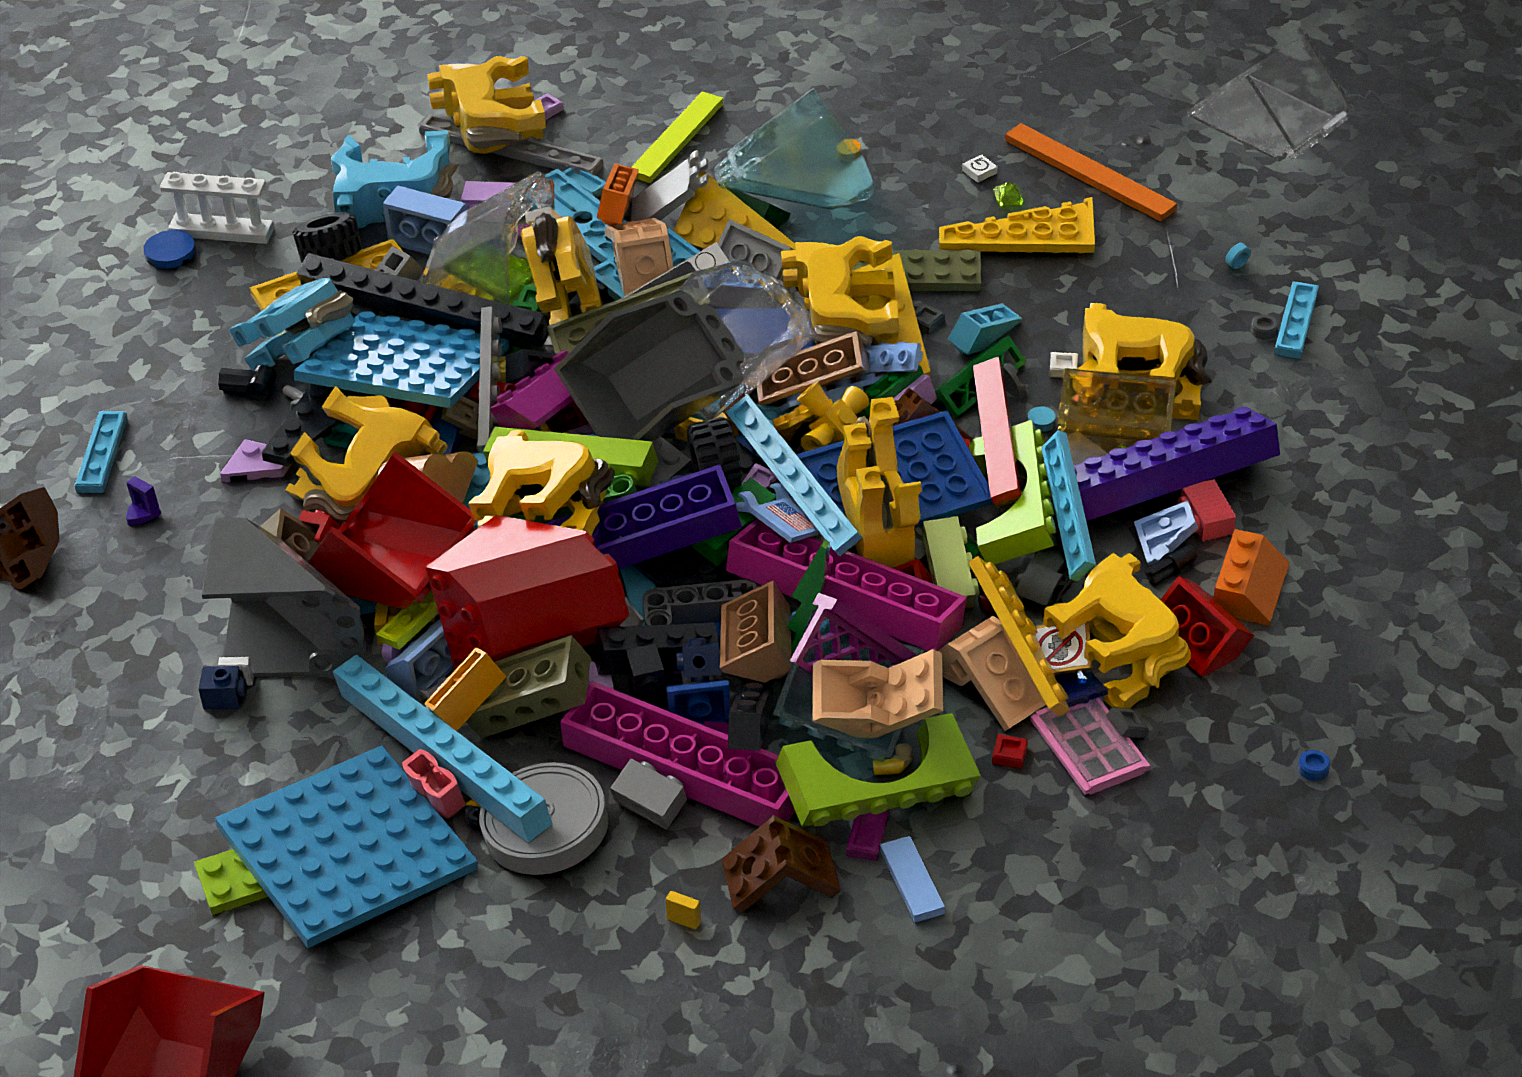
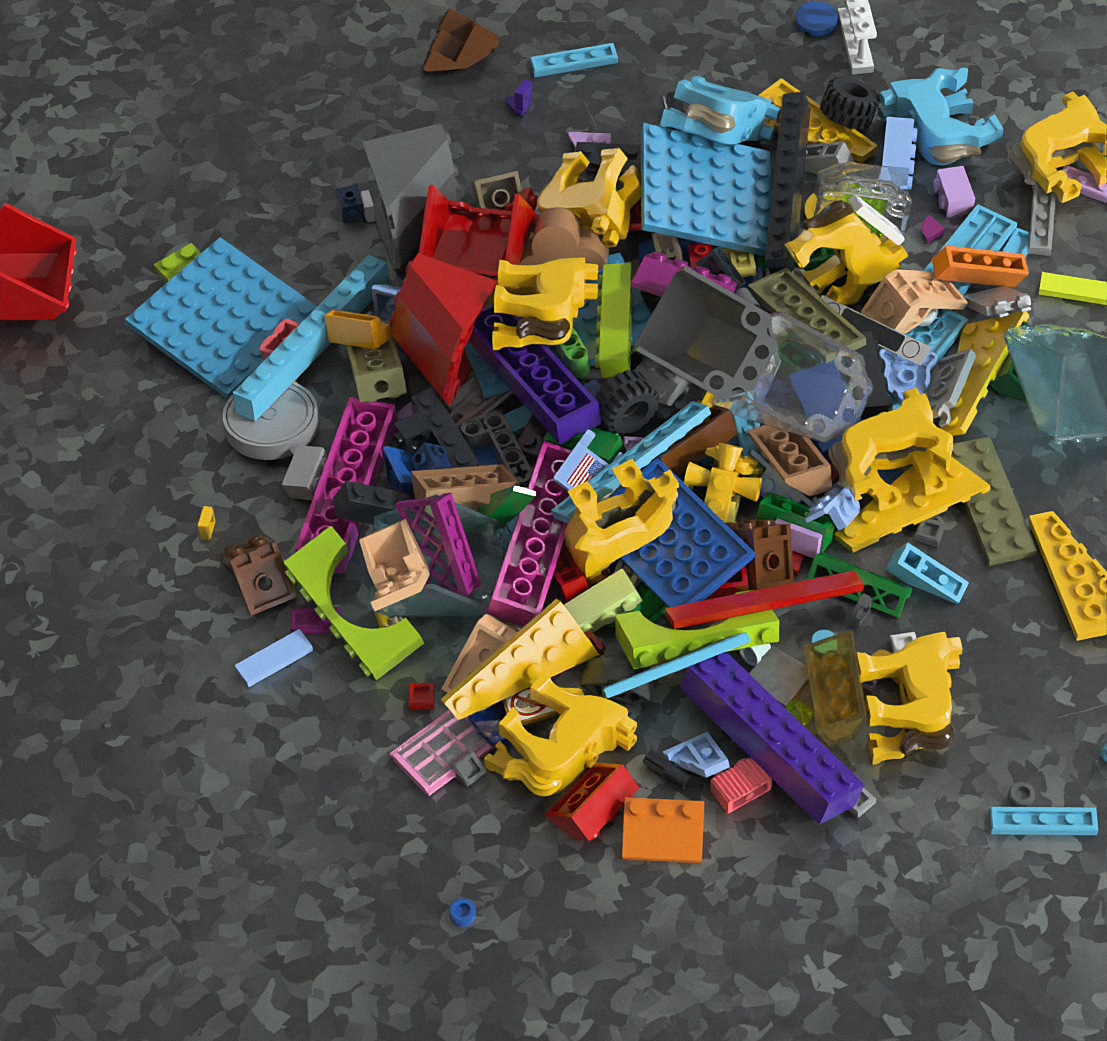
camera: 75 degrees right, 10 degrees up
light grey plate [478,307,502,452] -> none

